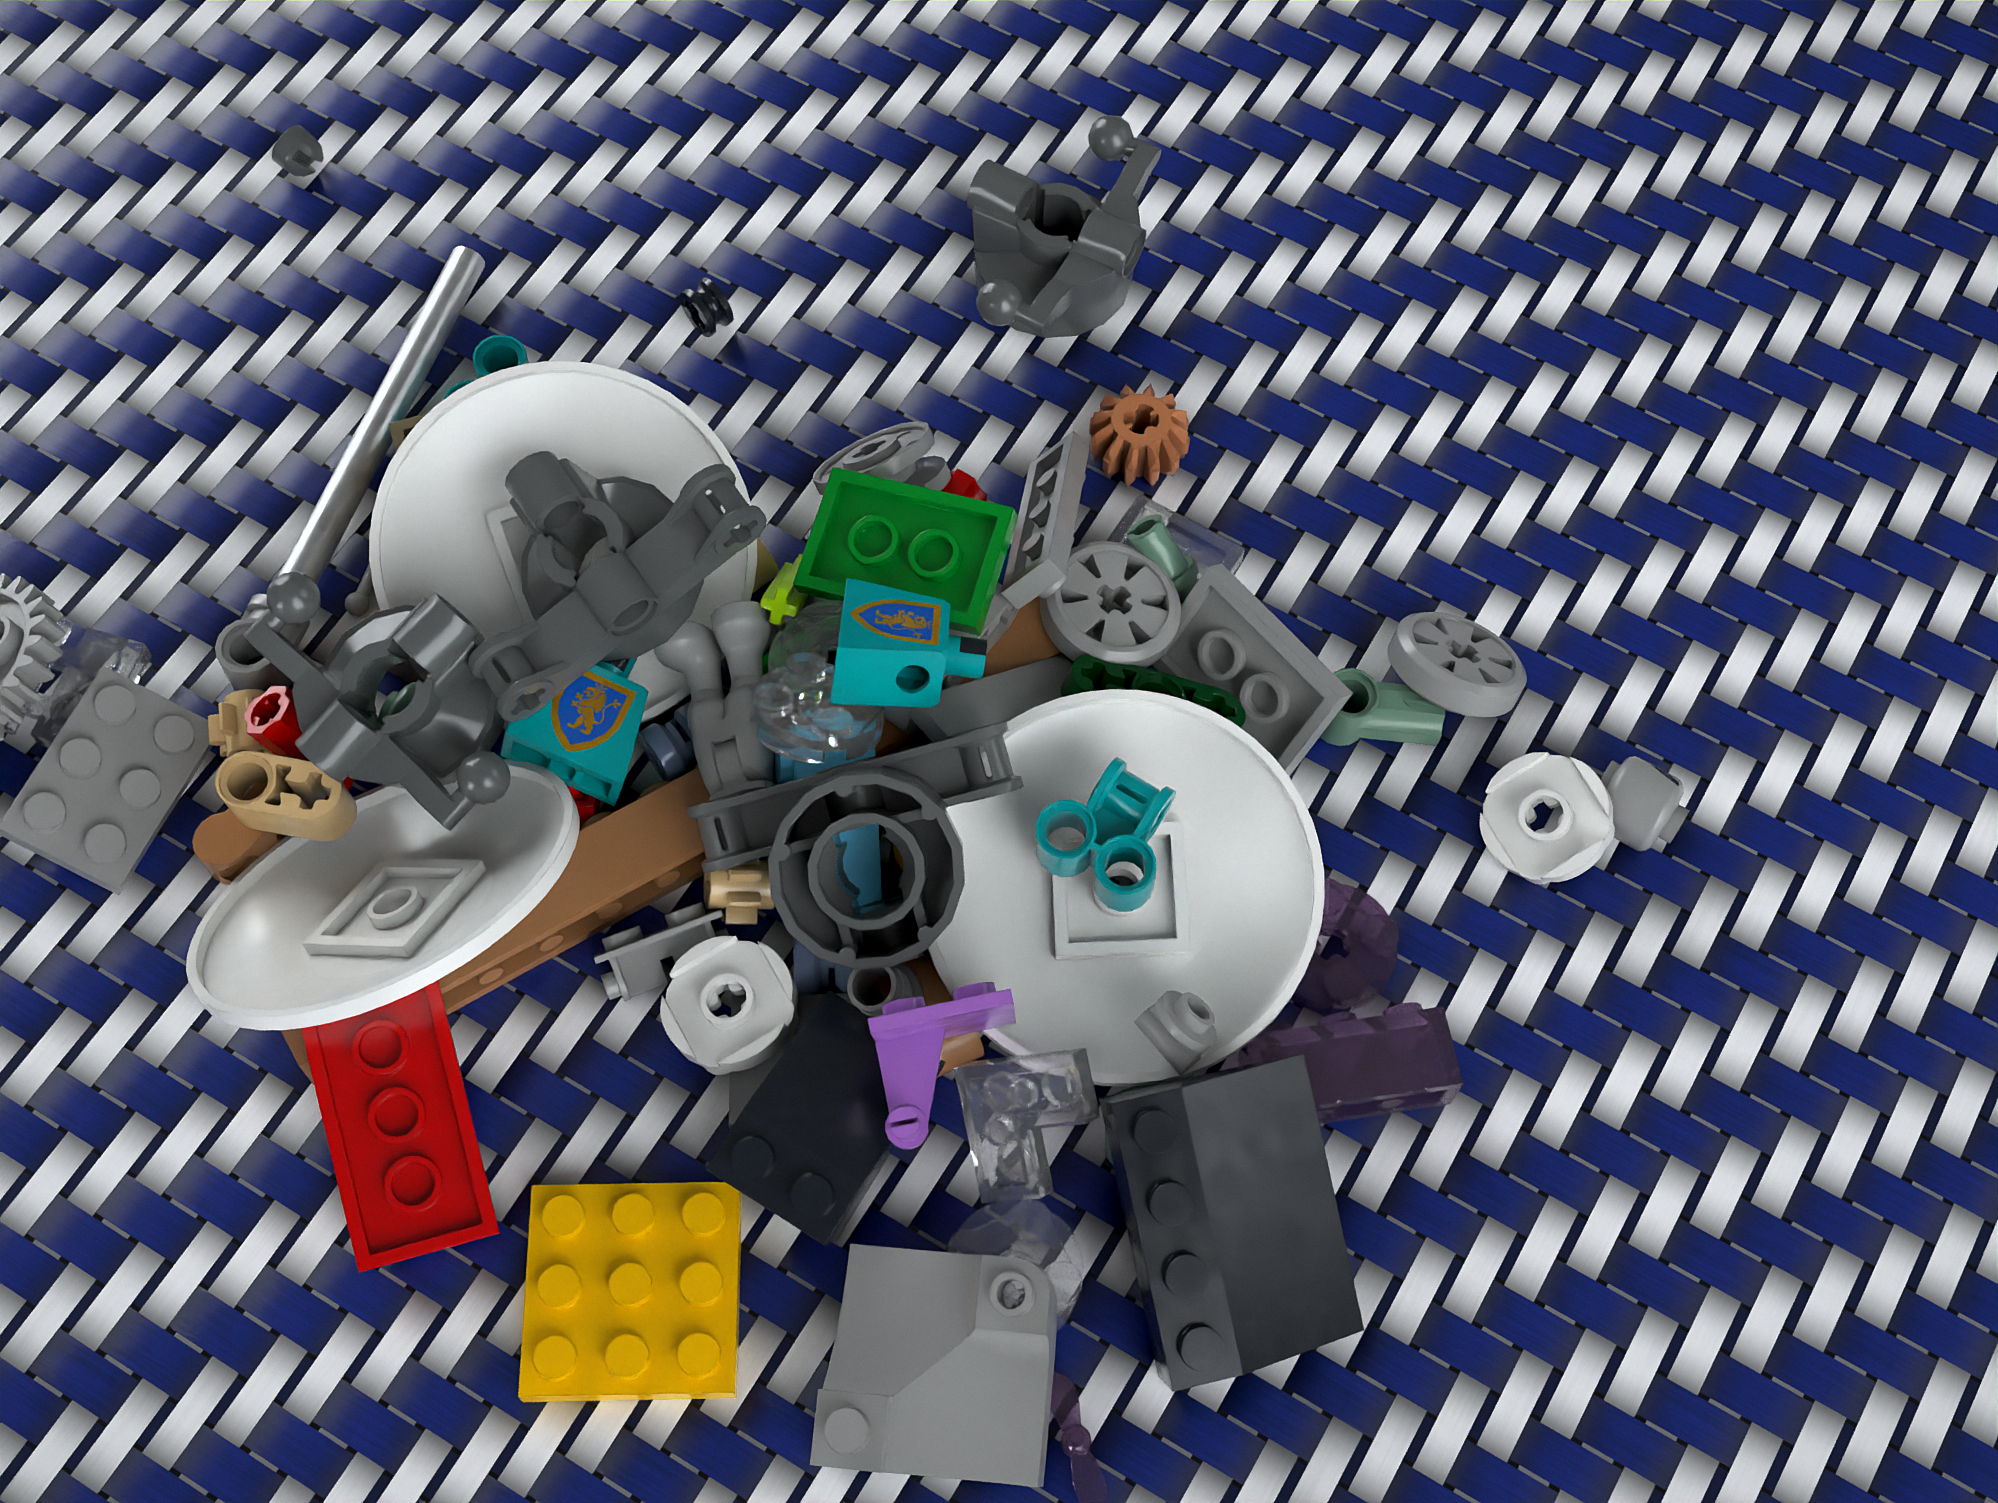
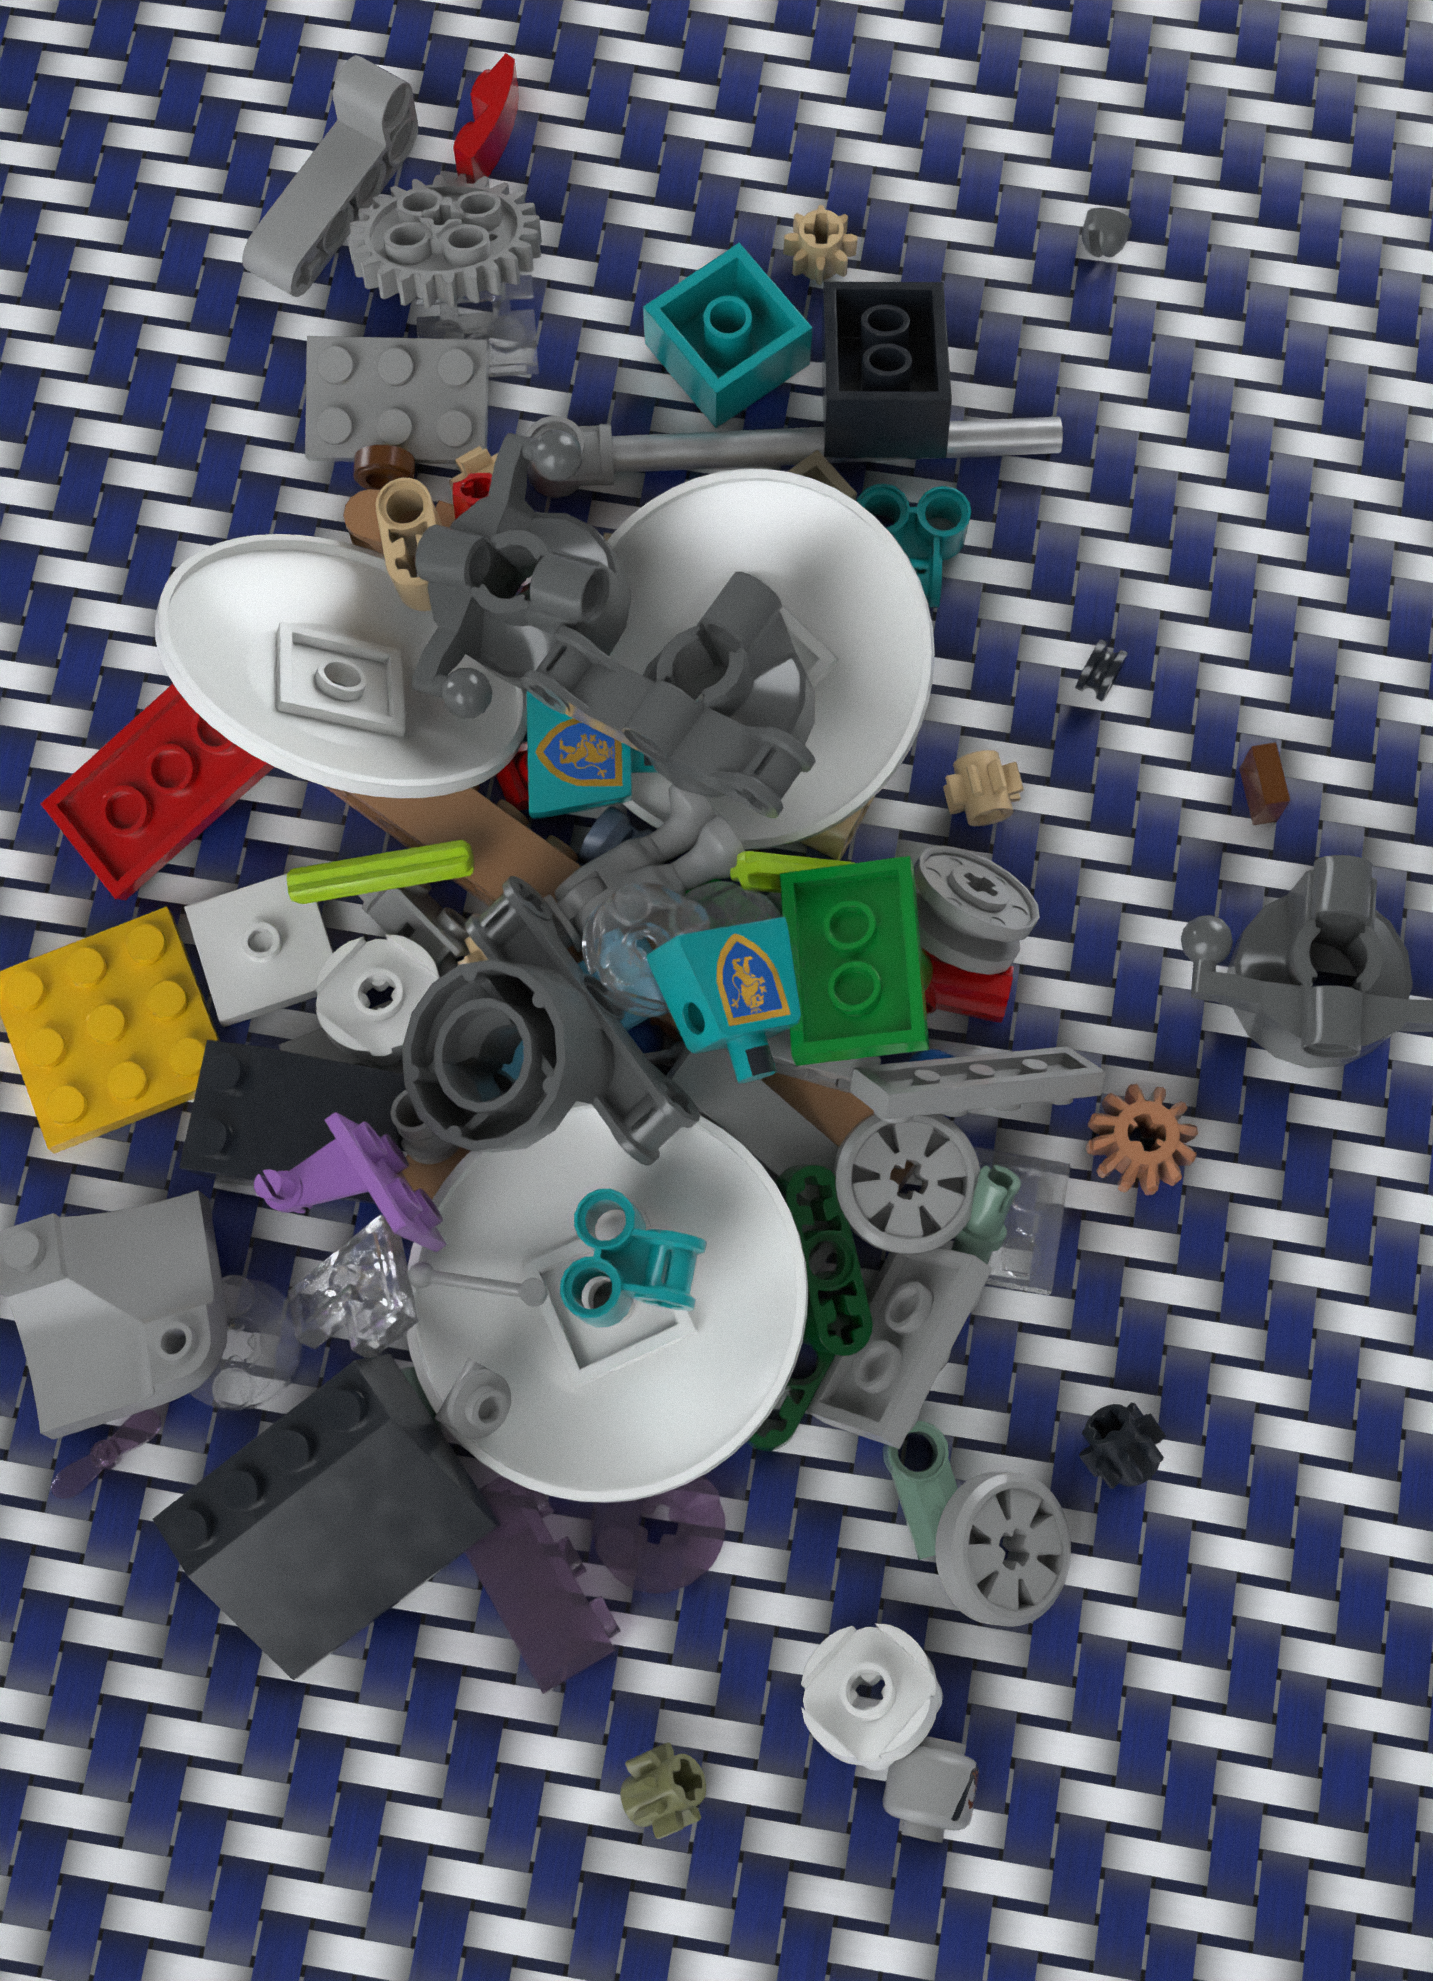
camera: 70 degrees right, 10 degrees up
none -> white plate [184,874,334,1028]
none -> lime axle [286,840,474,904]
none -> reddish brown tile [353,445,415,490]
none -> light grey hinge [408,1262,548,1307]
none -> olive gear [620,1742,706,1839]
none -> teal brick [643,243,813,428]
none -> tan gear [783,205,857,285]
none -> black brick [821,282,952,459]
none -> tan gear [943,750,1024,826]
none -> black gear [1079,1402,1166,1489]
none -> reddish brown tile [1239,742,1291,826]

